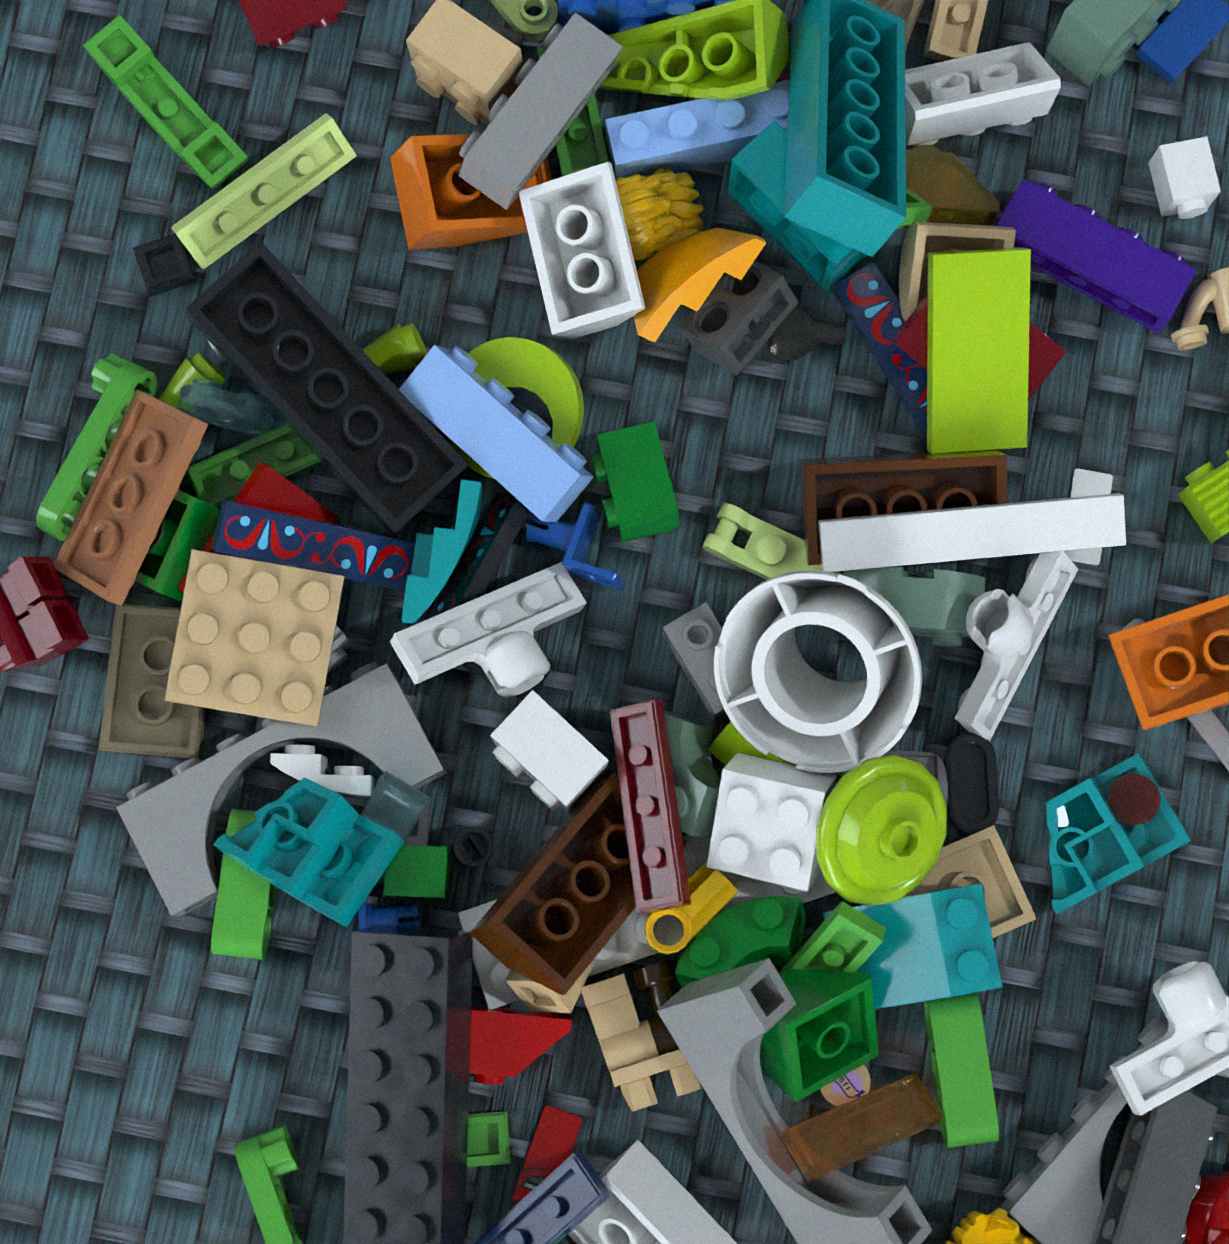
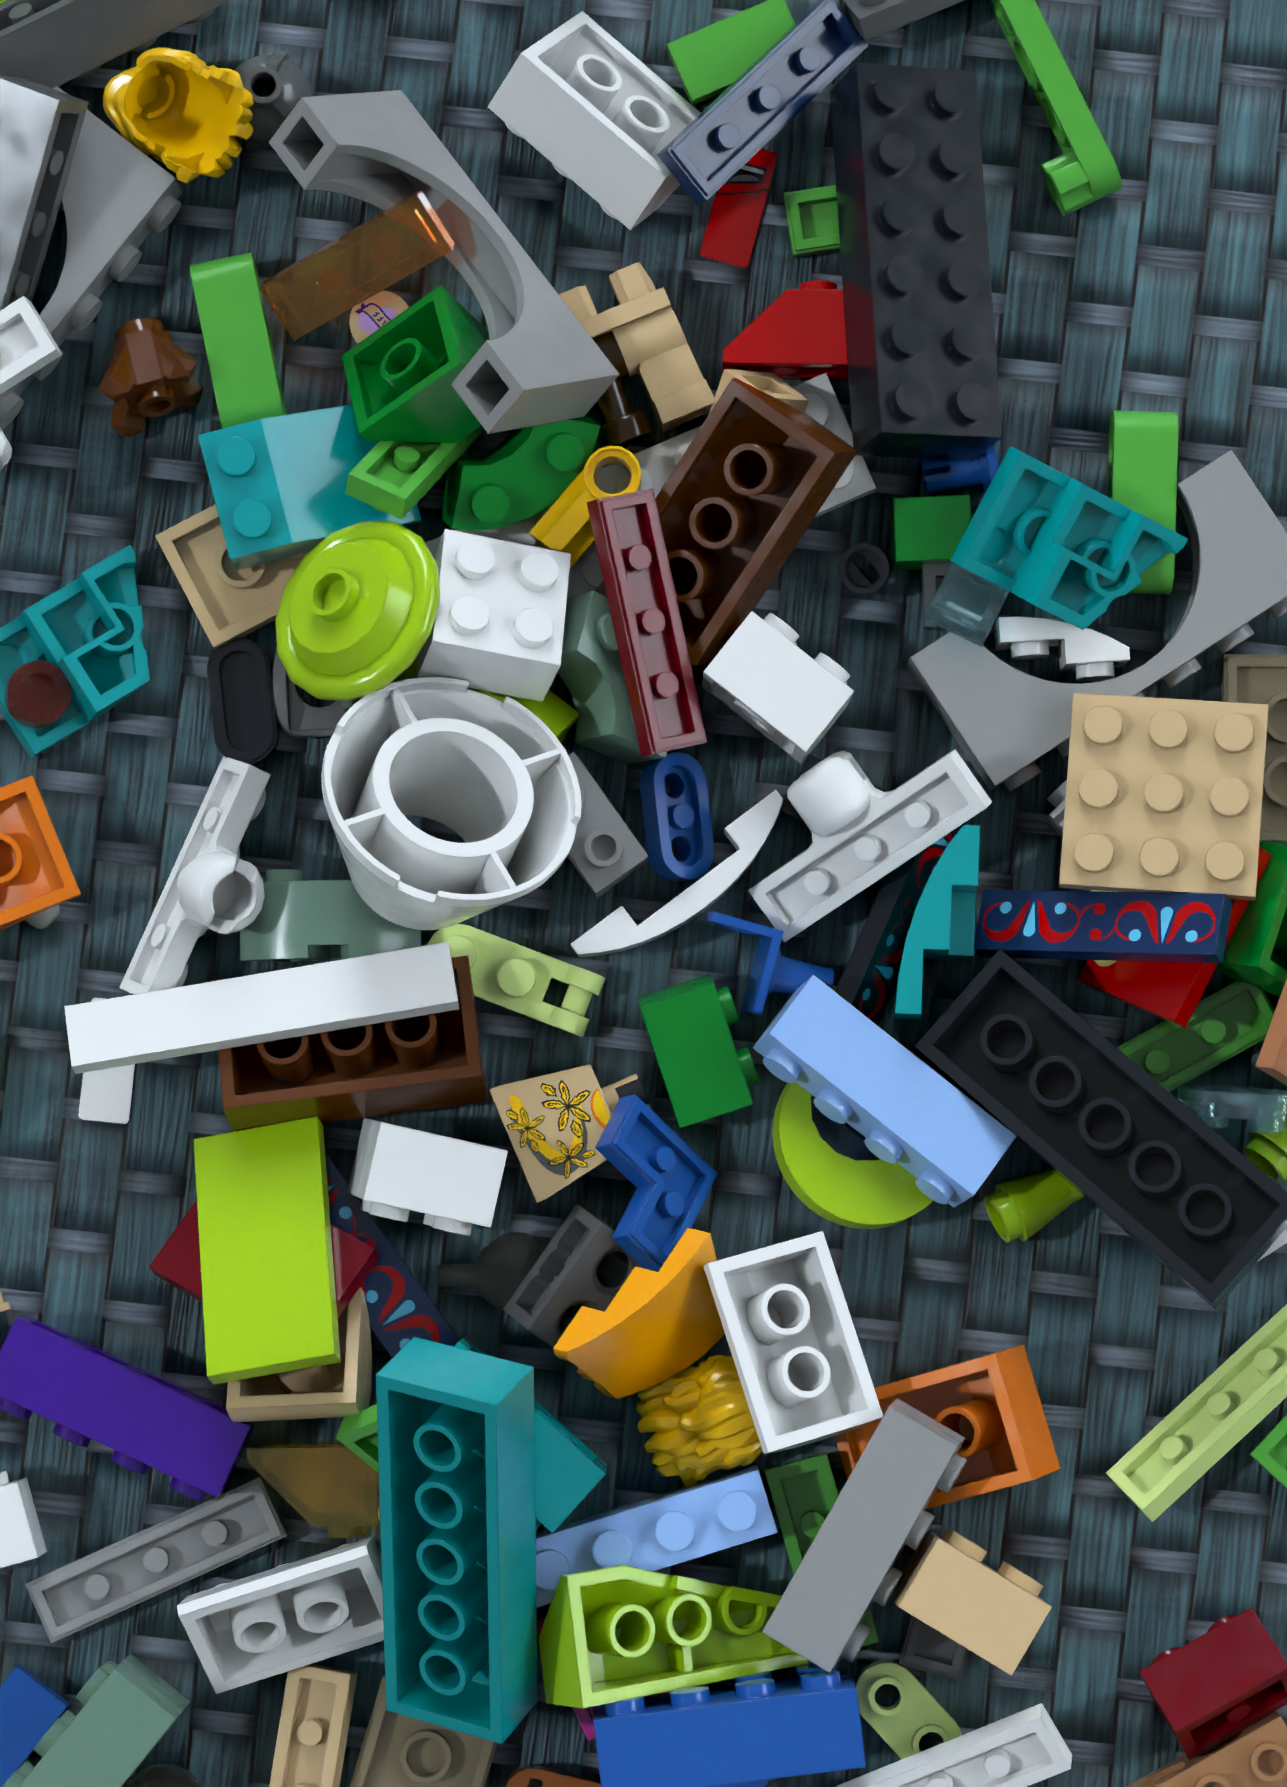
camera: 175 degrees right, 5 degrees up
none -> light grey tile [25,1476,288,1643]
none -> reddish brown rock [98,318,203,437]
none -> white brick [347,1118,508,1236]
none -> torso [489,1064,651,1203]
none -> white slope [571,790,783,957]
none -> blue tile [595,1094,718,1272]
none -> blue plate [640,752,714,882]

